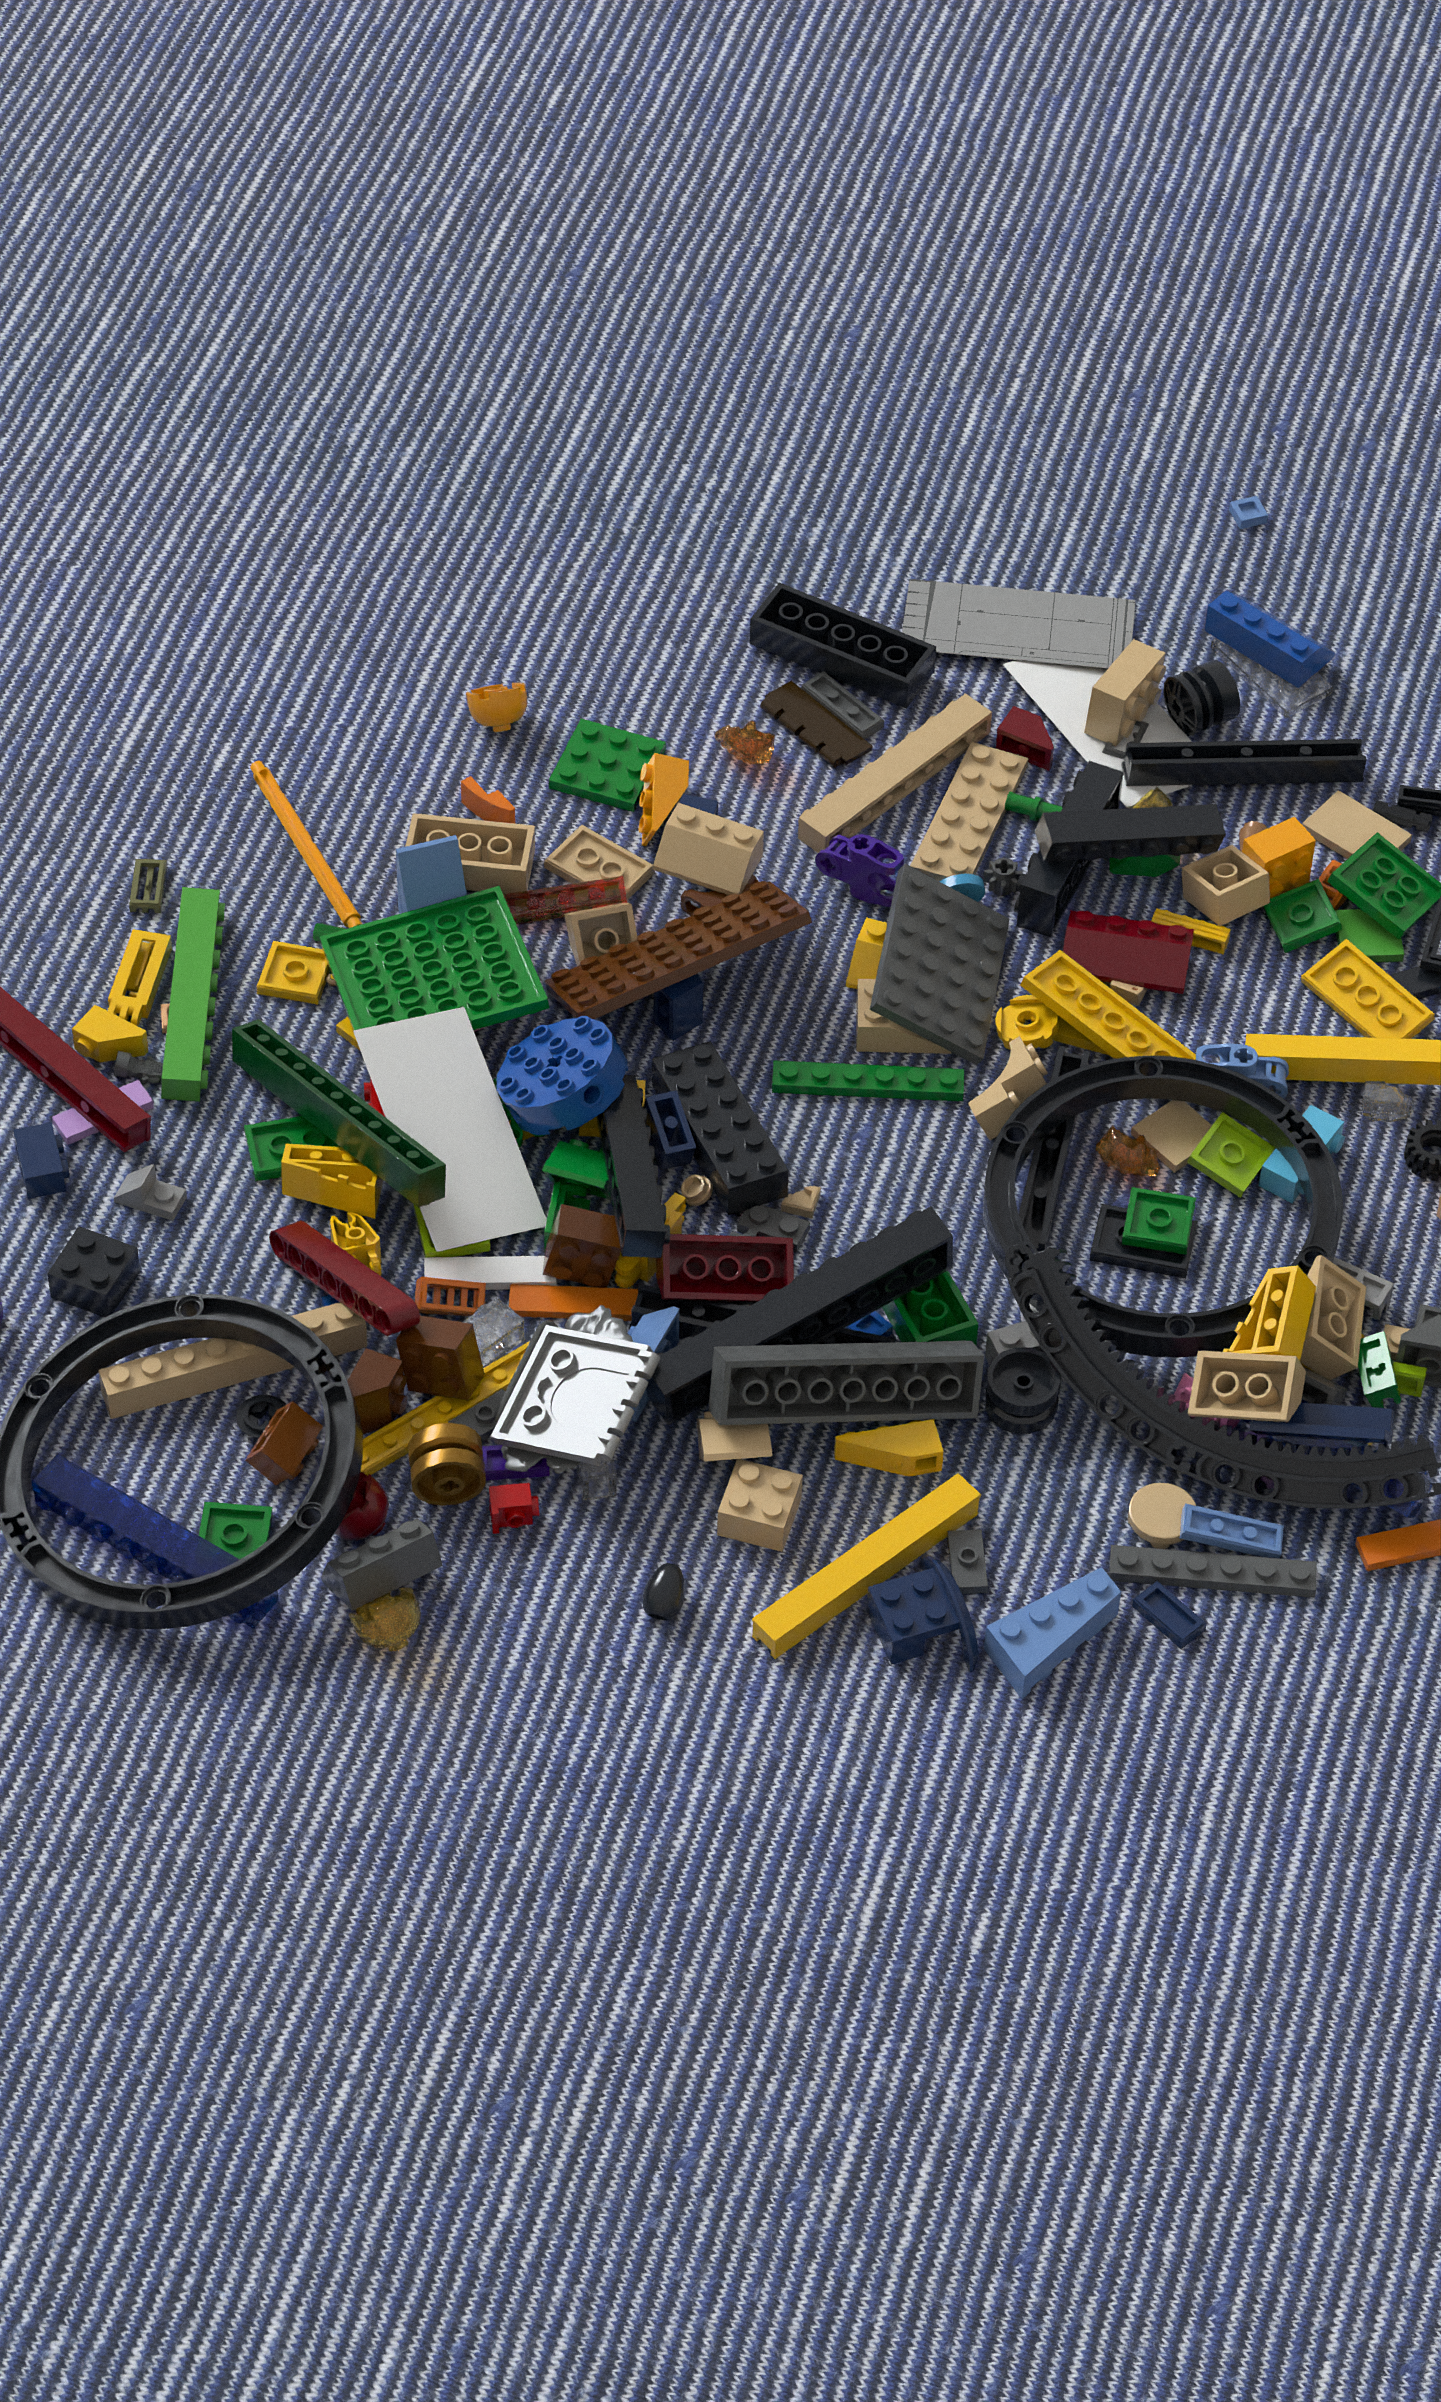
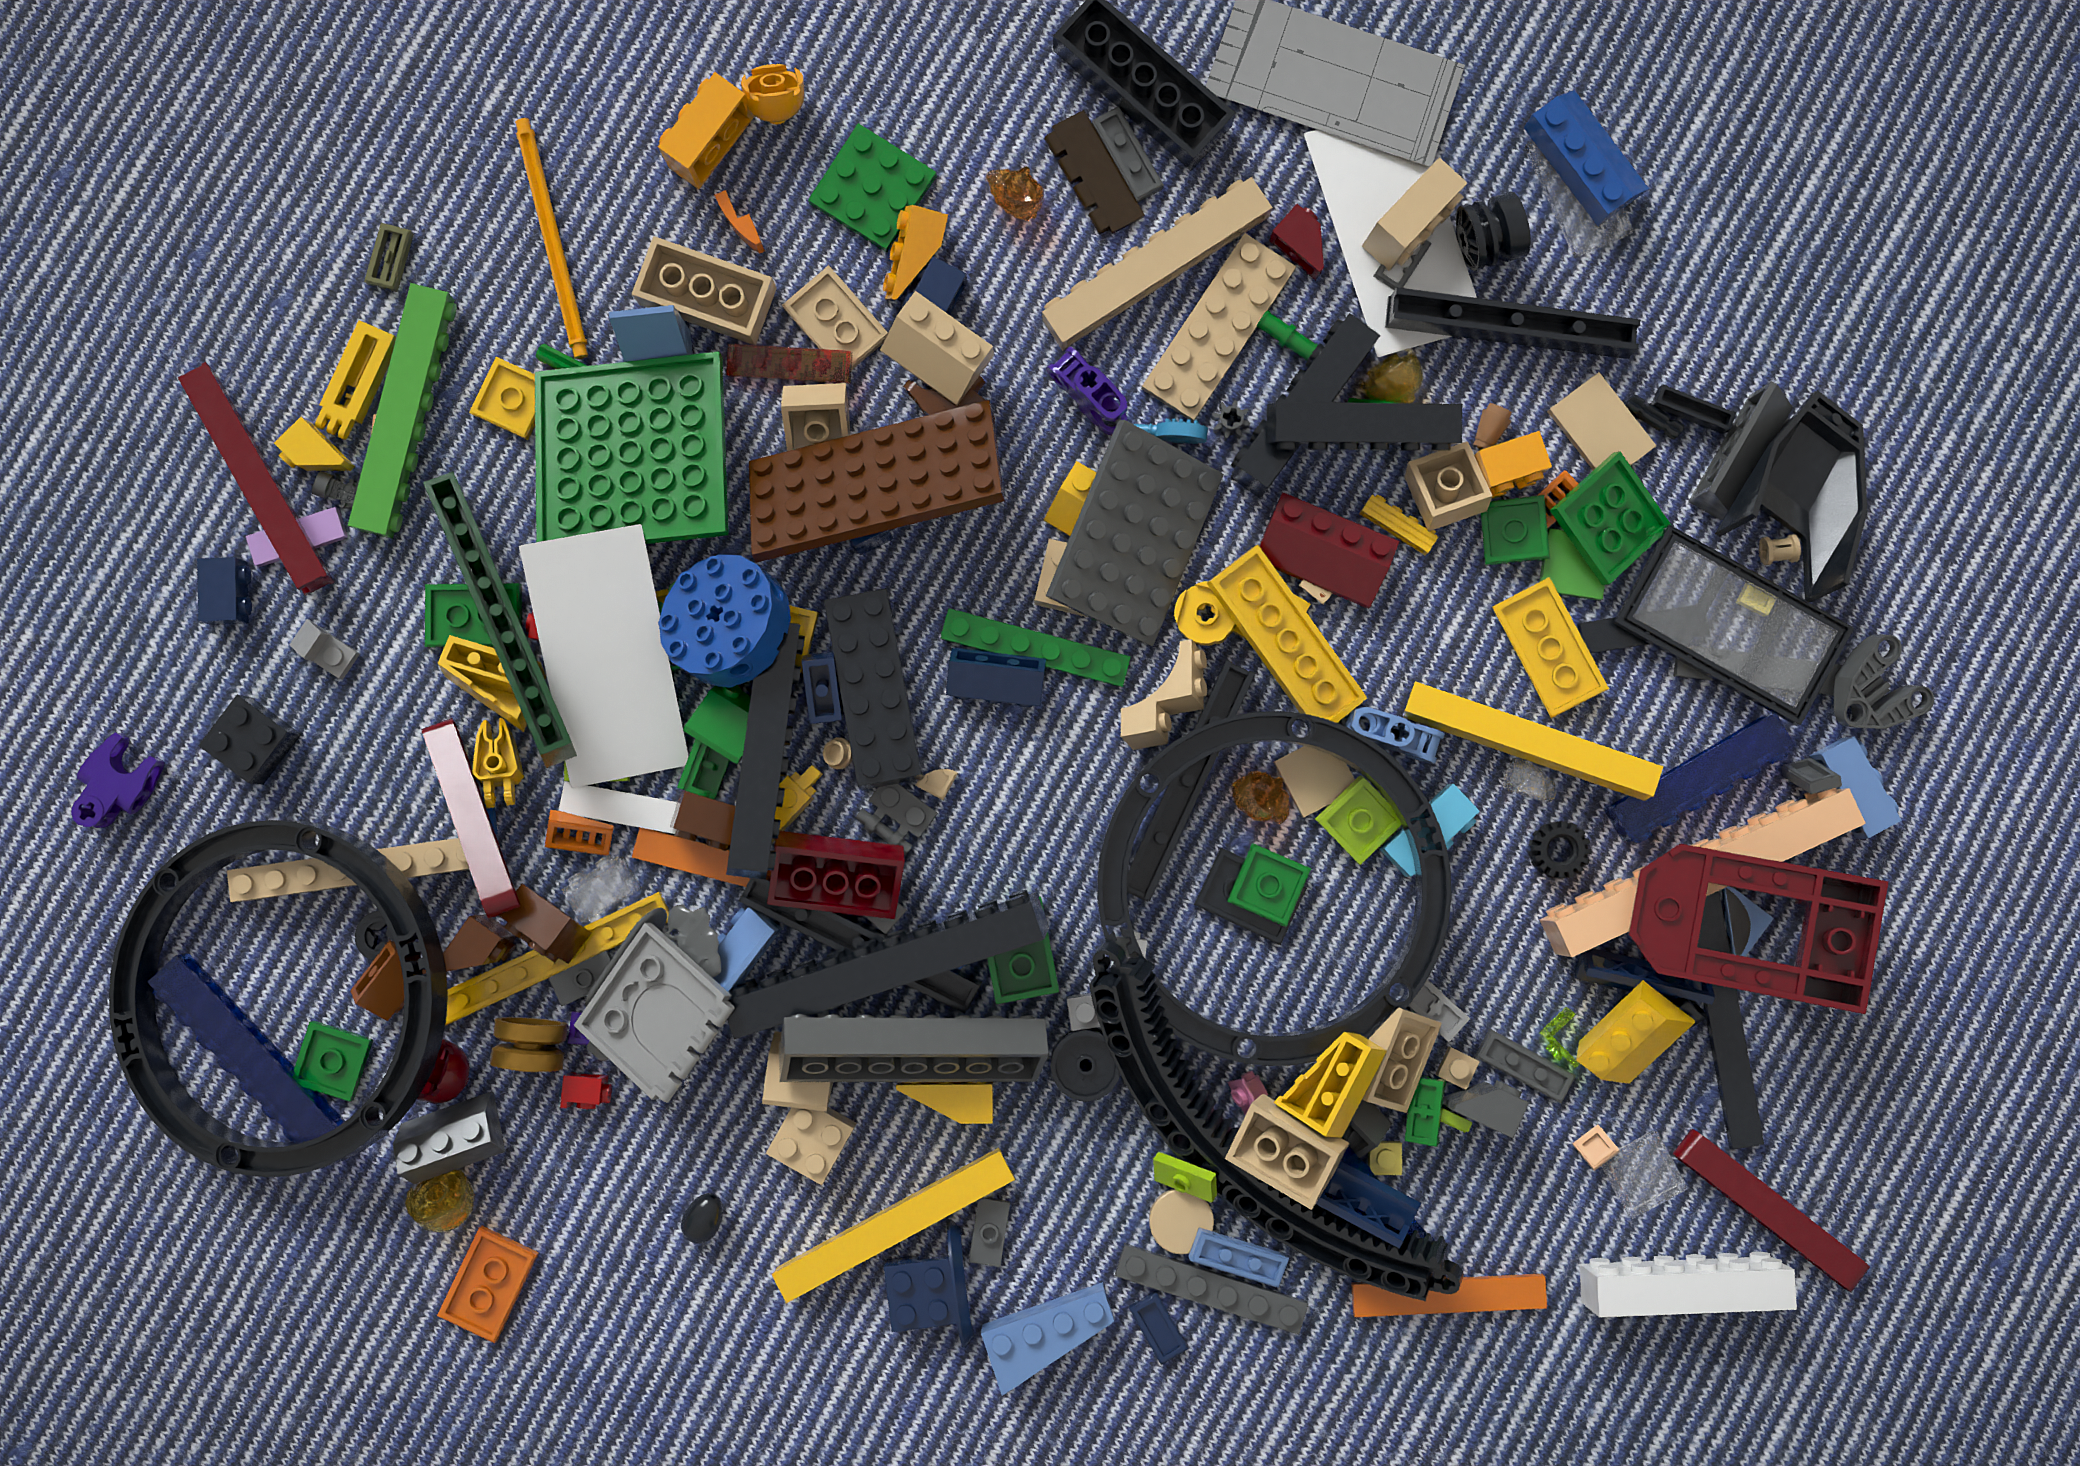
camera: 15 degrees right, 35 degrees up
none -> orange tile [437,1226,539,1343]
none -> light orange brick [658,72,754,190]
none -> dark blue brick [946,648,1046,708]
none -> lime plate [1153,1152,1217,1203]

